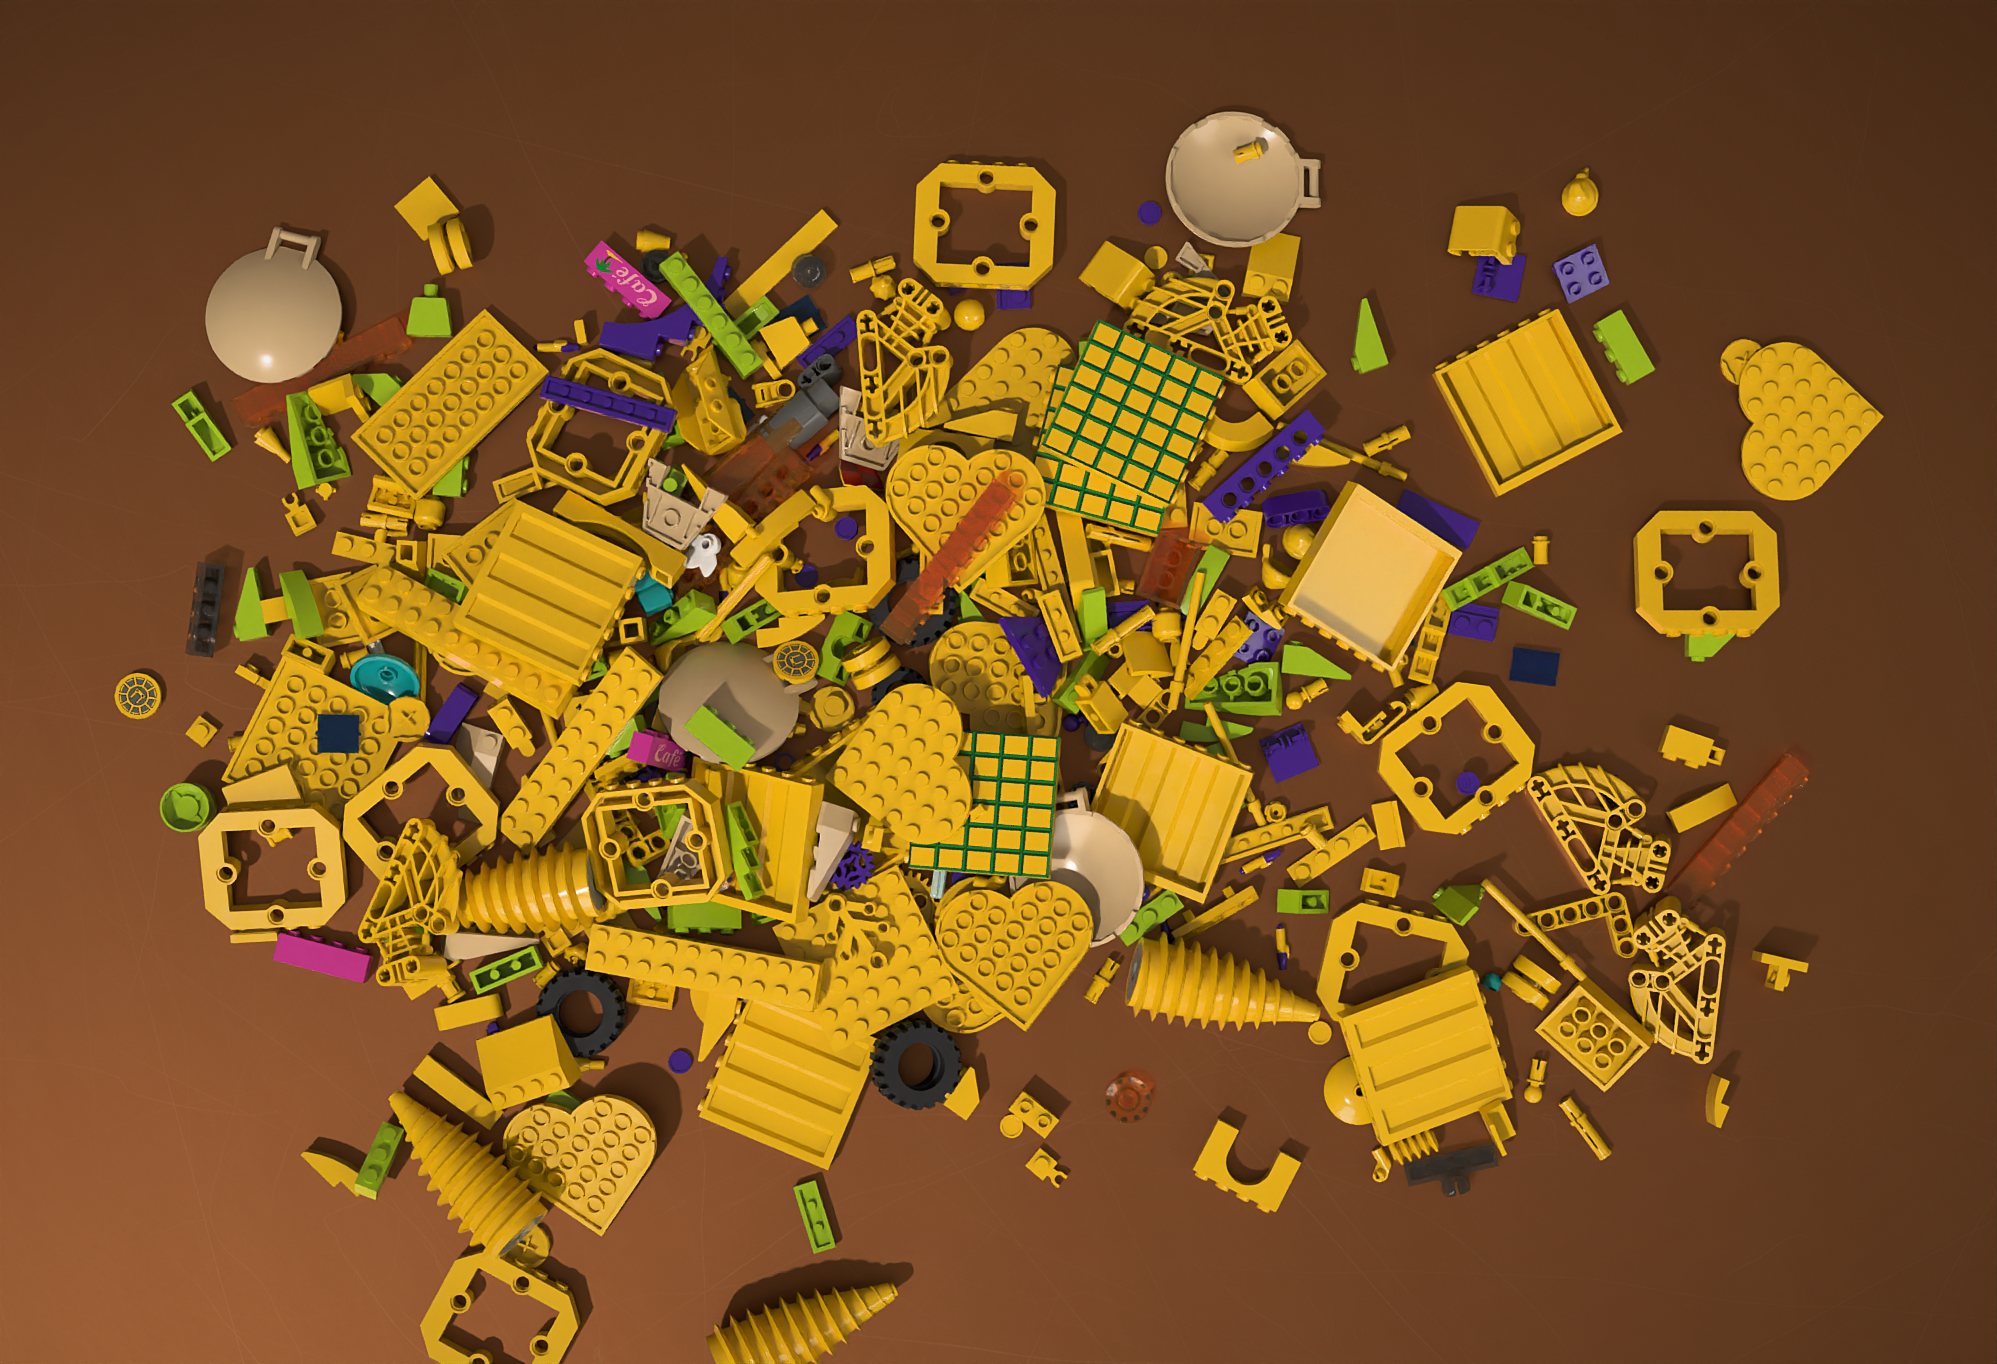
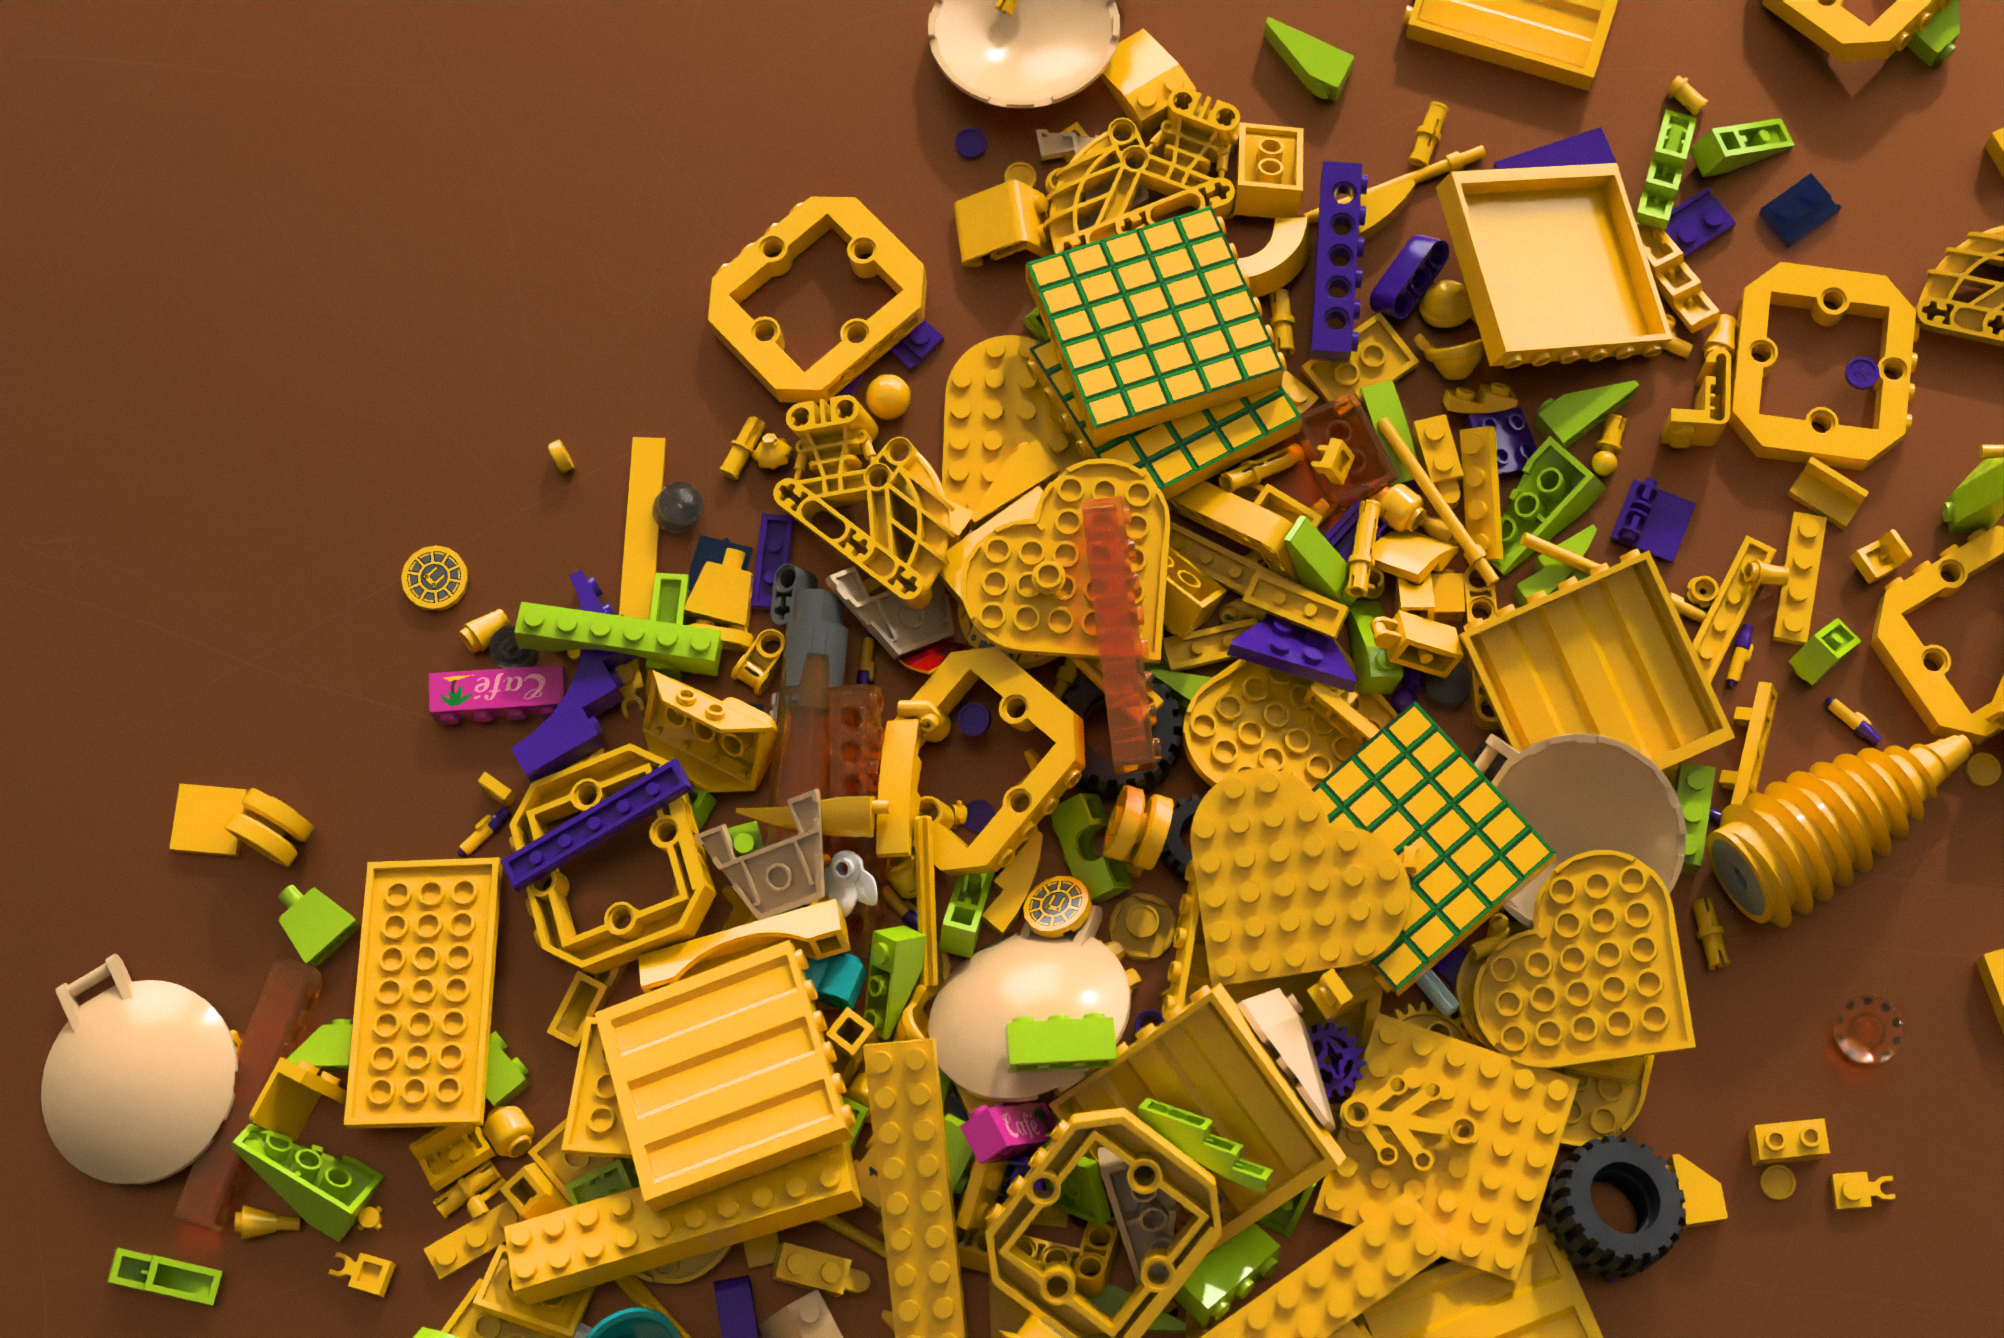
camera: 35 degrees left, 15 degrees down
none -> tile [401,545,468,611]
none -> yellow tile [548,439,574,474]
none -> yellow plate [1032,561,1066,595]
none -> yellow tile [1311,438,1355,485]

